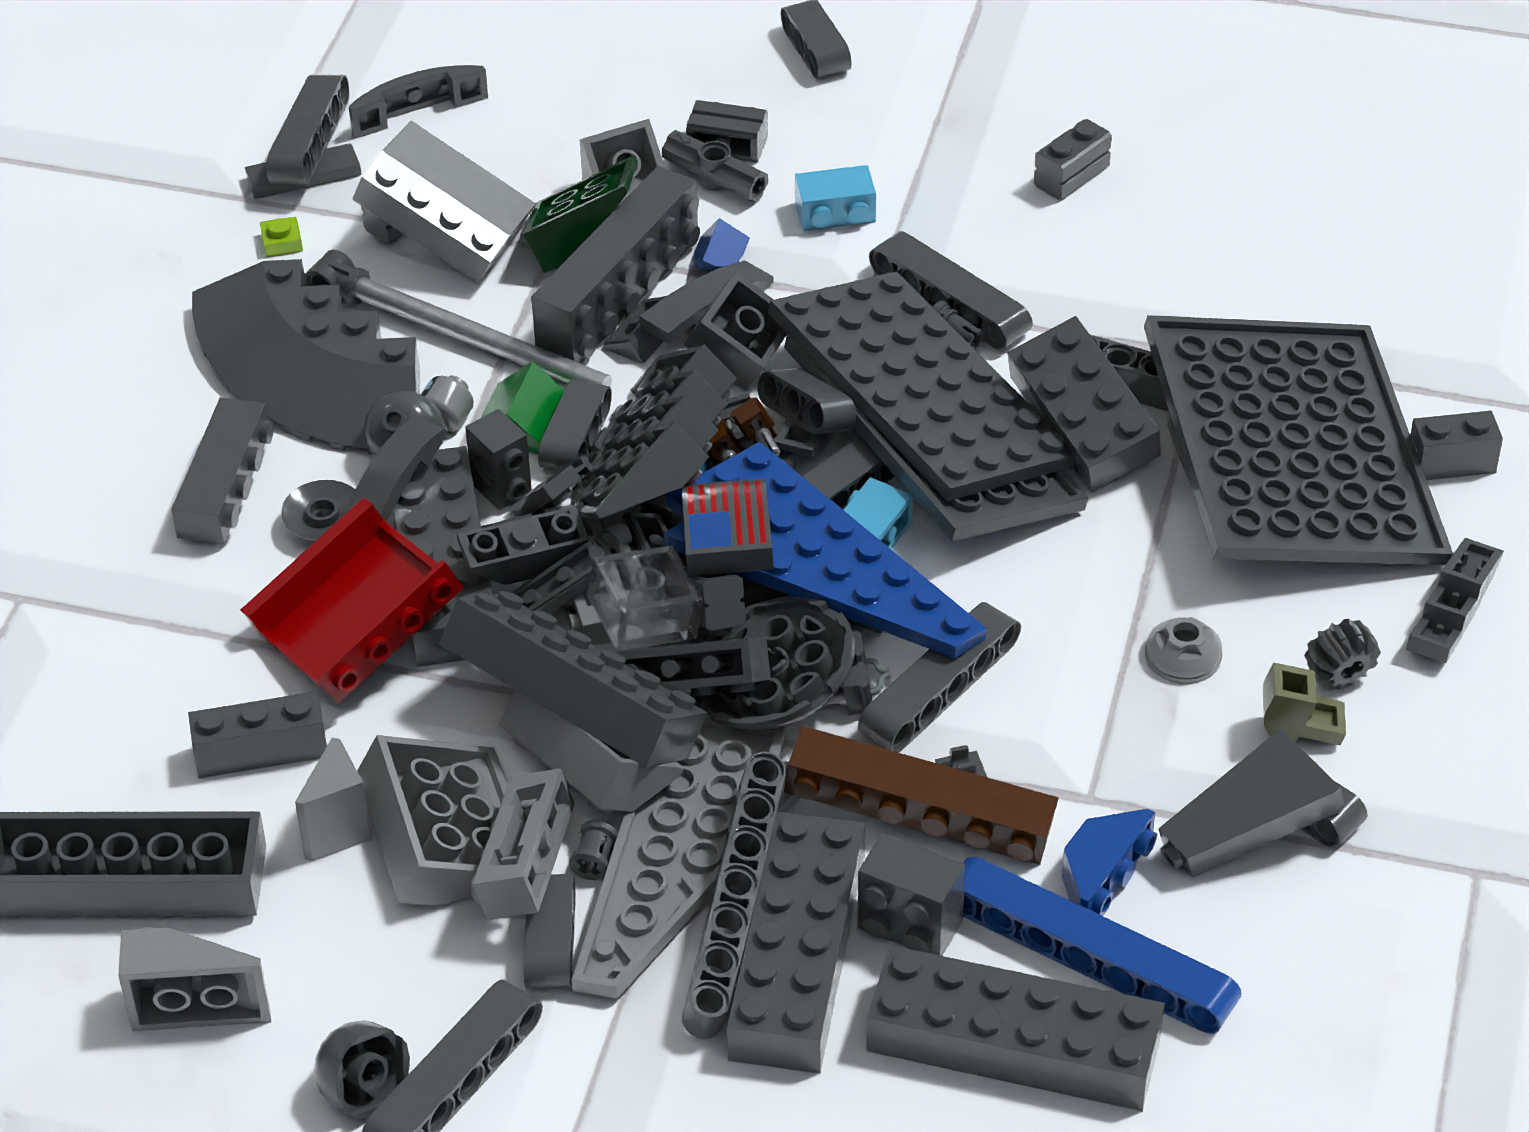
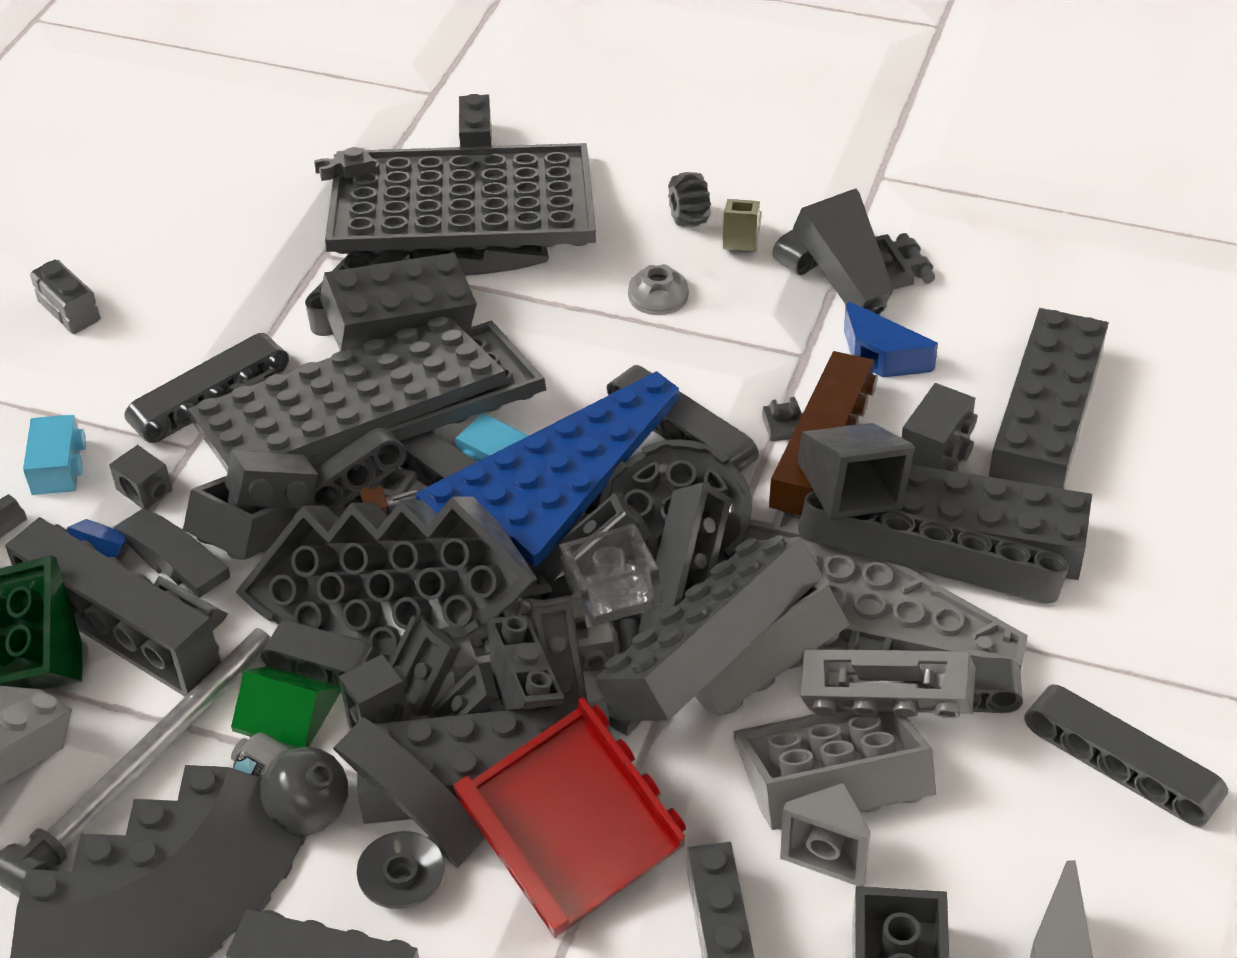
camera: 85 degrees left, 0 degrees up
dark grey cylinder [314,1020,410,1119] -> none
dark grey slope [682,478,774,577] -> none
blue beam [963,857,1242,1034] -> none
dark grey slope [1406,537,1504,663] -> none
none -> dark grey brick [109,444,173,509]
none -> dark grey brick [225,450,318,508]
none -> dark grey plate [314,147,375,181]
none -> dark grey slope [797,423,915,519]
none -> dark grey plate [875,233,936,289]

